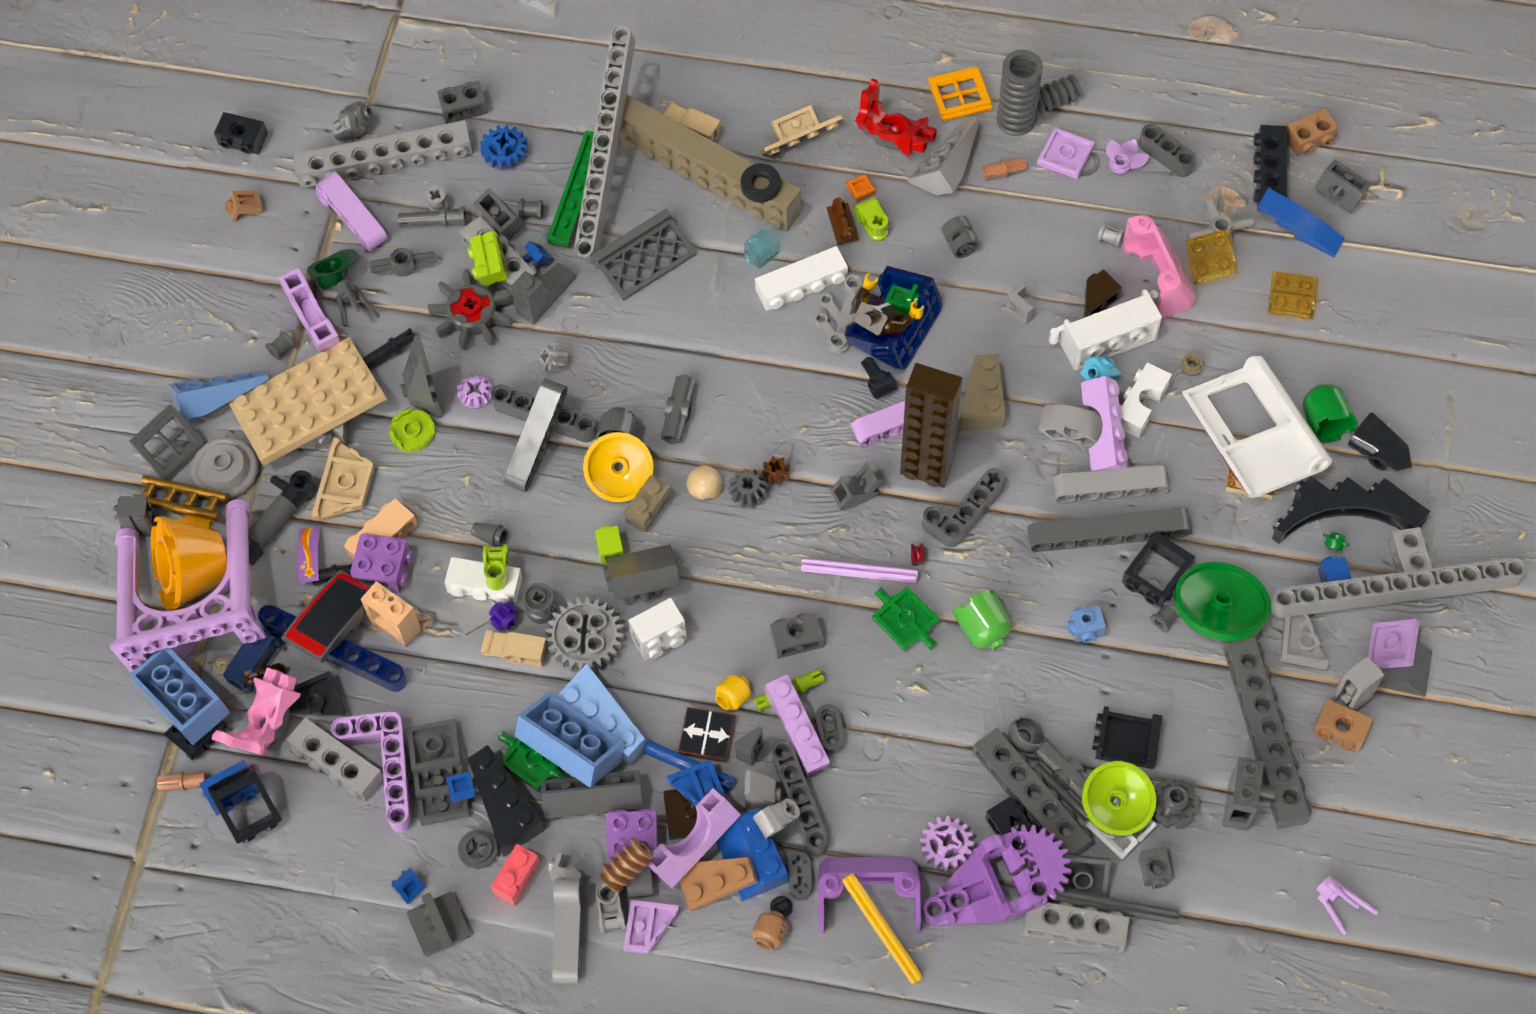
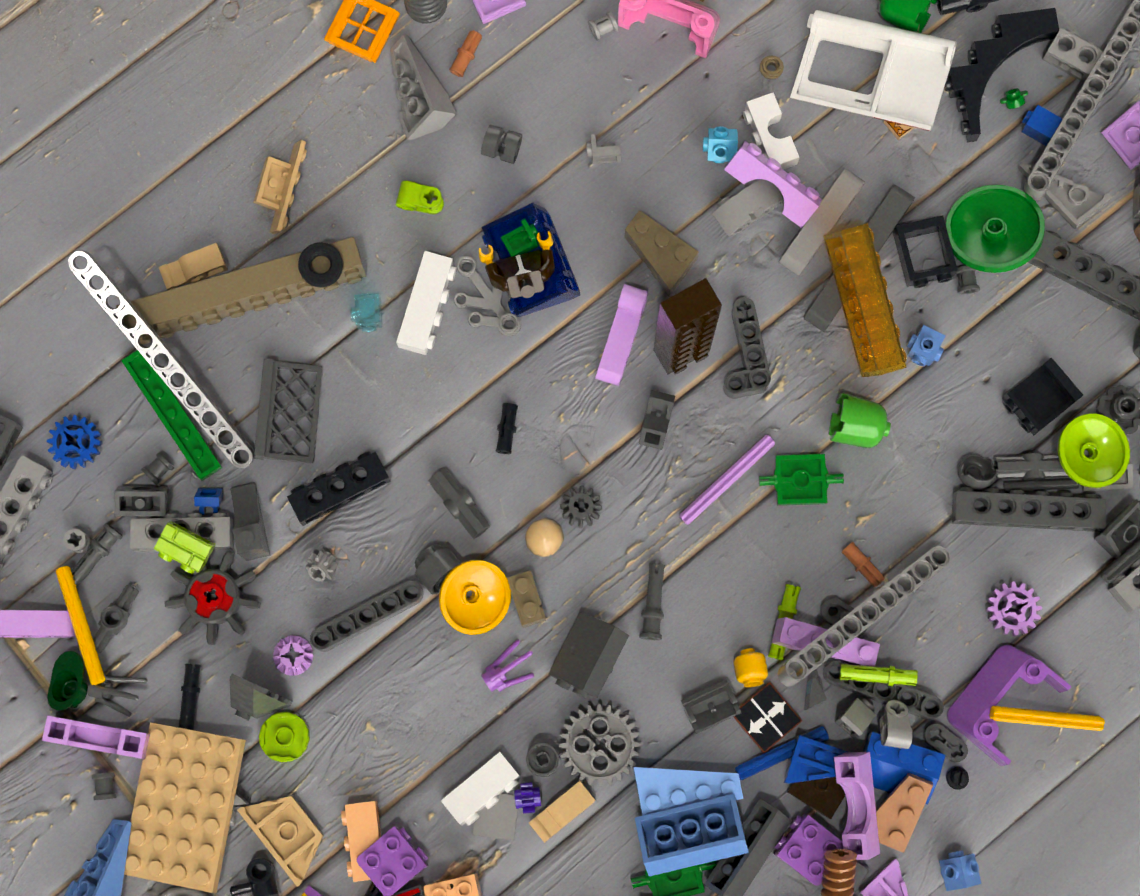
camera: 50 degrees left, 15 degrees up
dark grey cone [471,522,508,547] -> none
lime piece [483,544,509,591] -> none
beam [503,378,568,492] -> none
lime brick [595,525,623,565] -> none
white brick [628,598,687,661] -> none
medium nougat head [752,911,789,951] -> none
reddish brown gear [762,456,790,486] -> none
dark grey brick [770,612,824,659] -> none
reddish brown hinge [826,197,859,245] -> none
orange tile [846,174,876,203] -> none
red hips [855,78,937,156] -> none
black axle [861,357,898,400] -> none
dark red bush [911,543,924,565] -> none
medium lavender connector [922,825,1071,926] -> none
black brick [985,796,1039,850] -> none
white container [1049,290,1162,371] -> none
dark brown slope [1083,269,1122,318] -> none
none -> yellow axle [56,566,105,685]
none -> black brick [287,451,391,526]
none -> medium lavender plant [481,640,534,692]
none -> black pin [496,403,518,454]
none -> dark grey pin [639,563,665,640]
none -> dark grey hinge [681,679,741,734]
none -> light grey beam [778,546,951,687]
none -> clear yellow brick [824,223,907,377]
none -> lime pin [839,663,918,686]
none -> nougat axle [841,542,885,587]
none -> medium blue brick [939,850,982,891]

